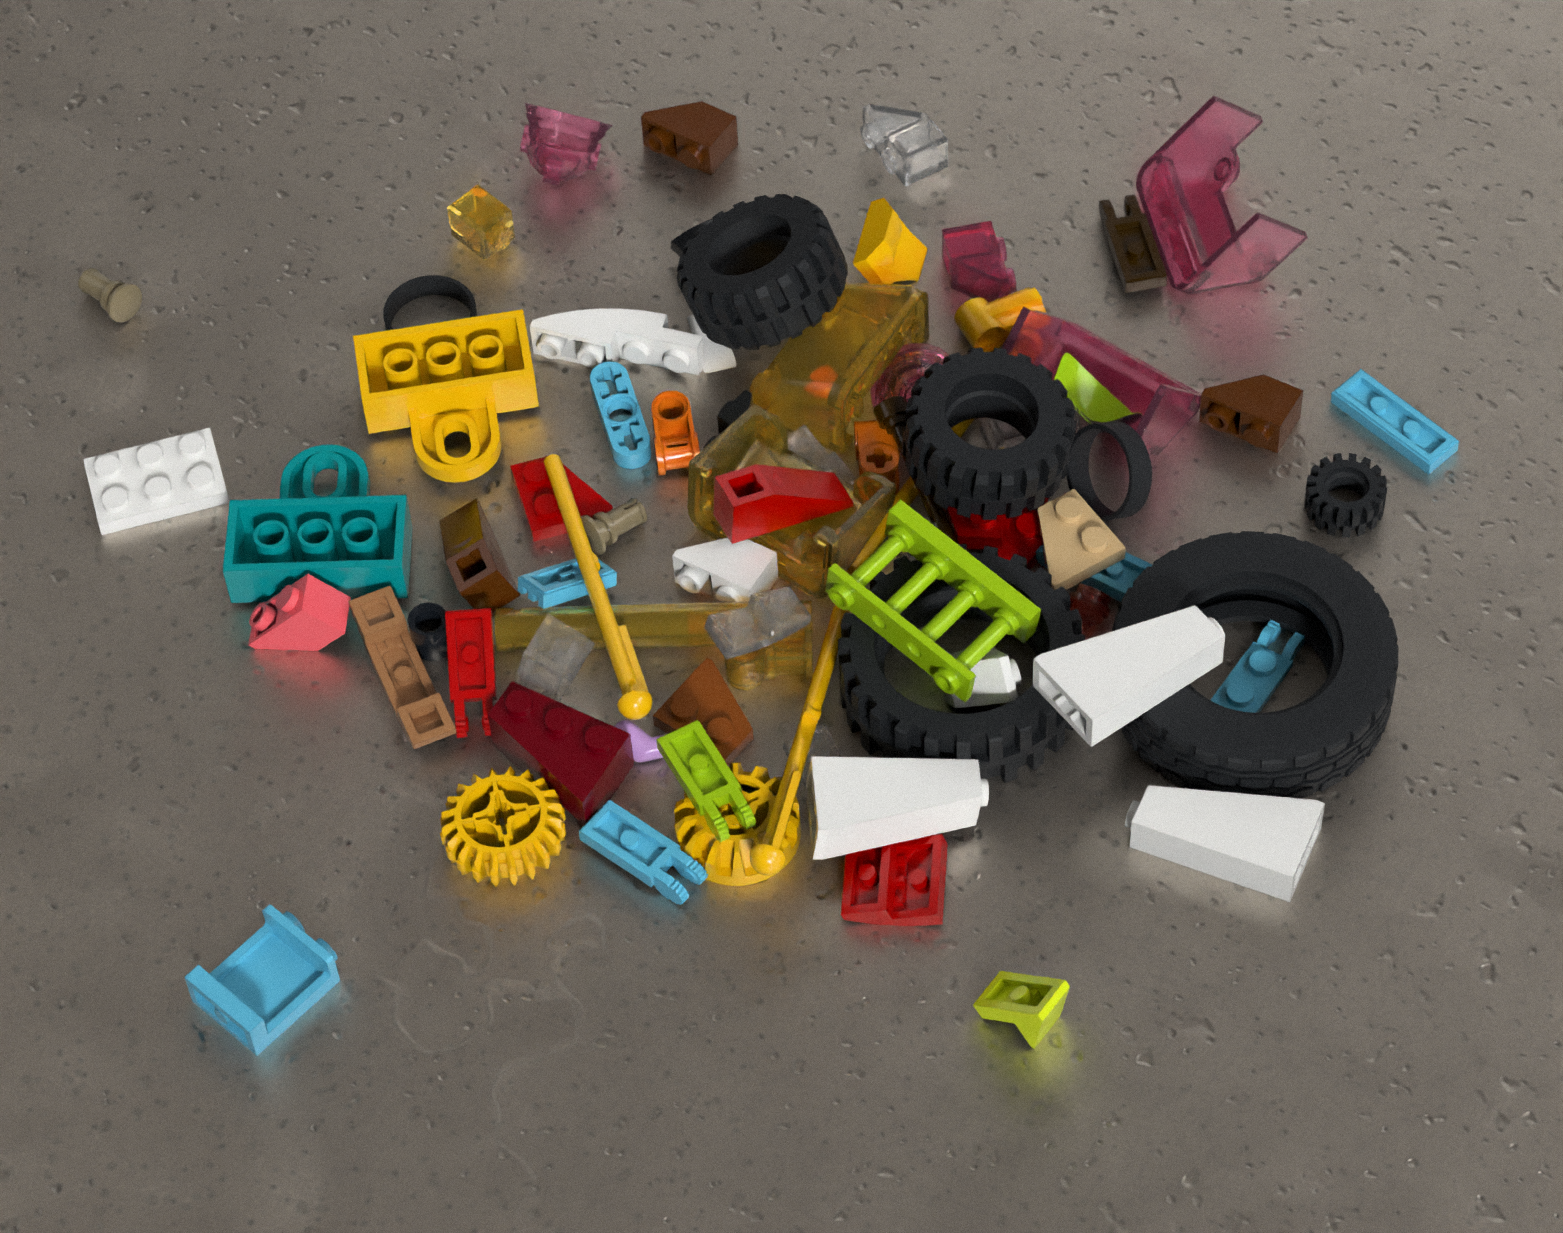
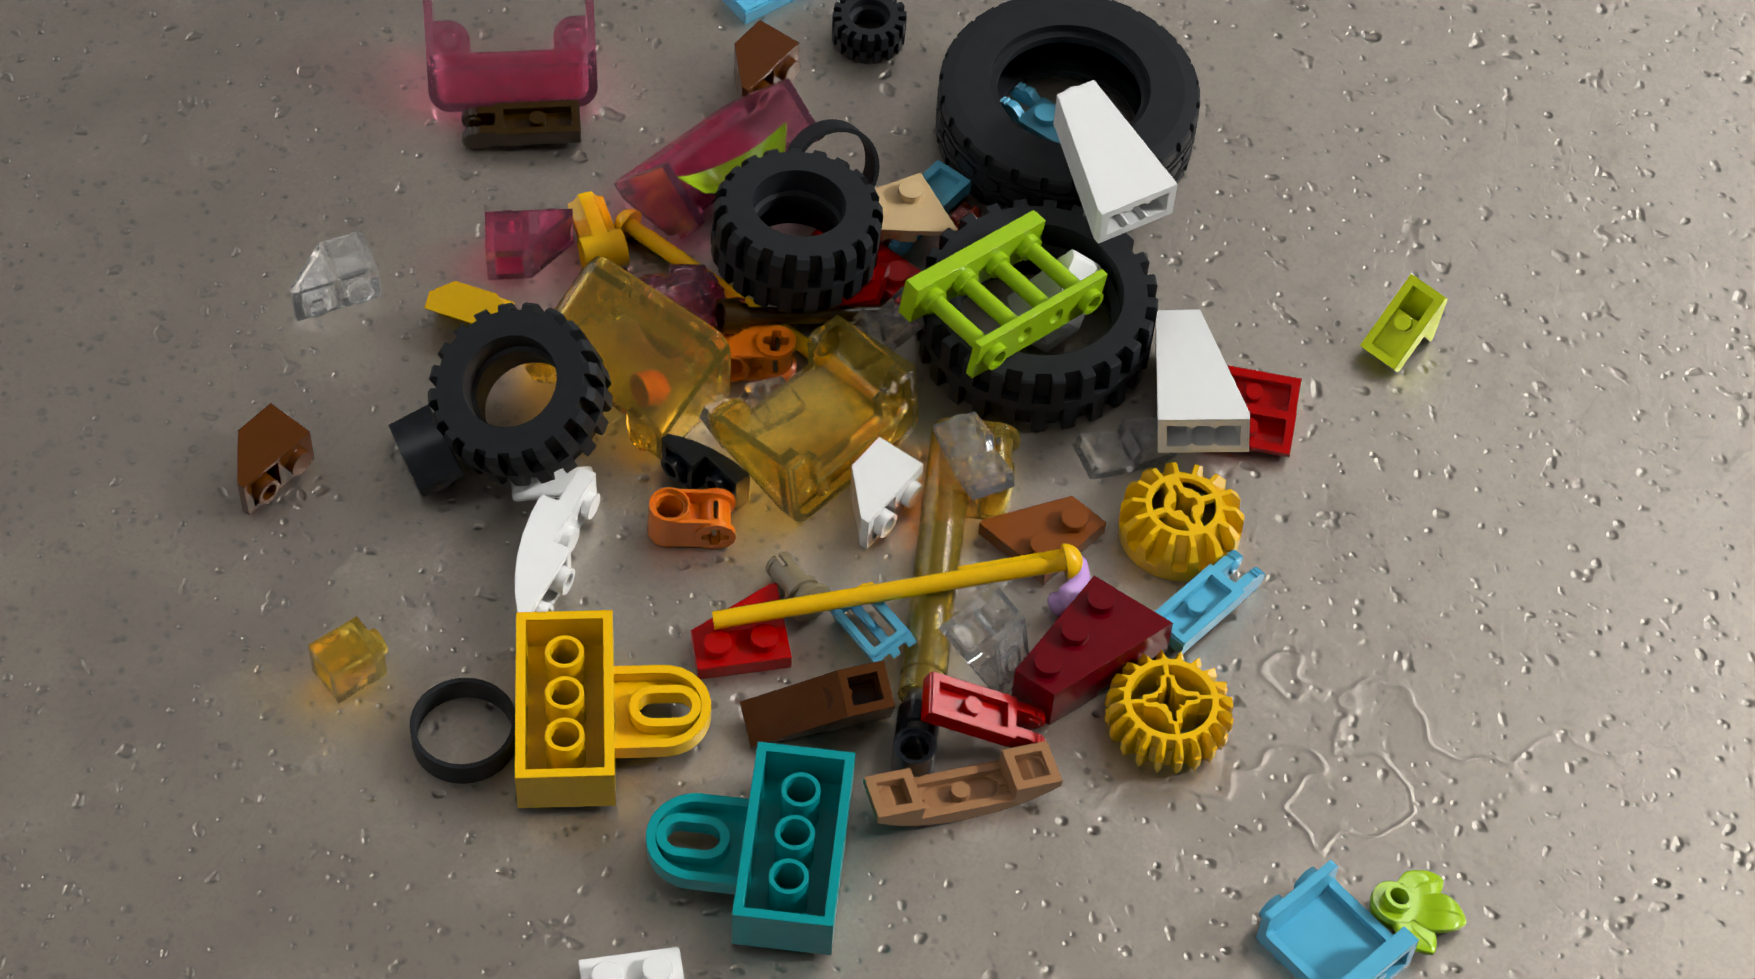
camera: 90 degrees left, 0 degrees up
coral slope [248,574,351,651] -> none
clear pink helmet [520,103,613,186] -> none
medium azure beam [590,362,652,469] -> none
lime hinge [656,720,756,842] -> none
red slope [713,464,854,544] -> none
yellow bar [750,606,850,876] -> none
white slope [1125,785,1325,902] -> none
none -> lime plate [1370,870,1467,956]

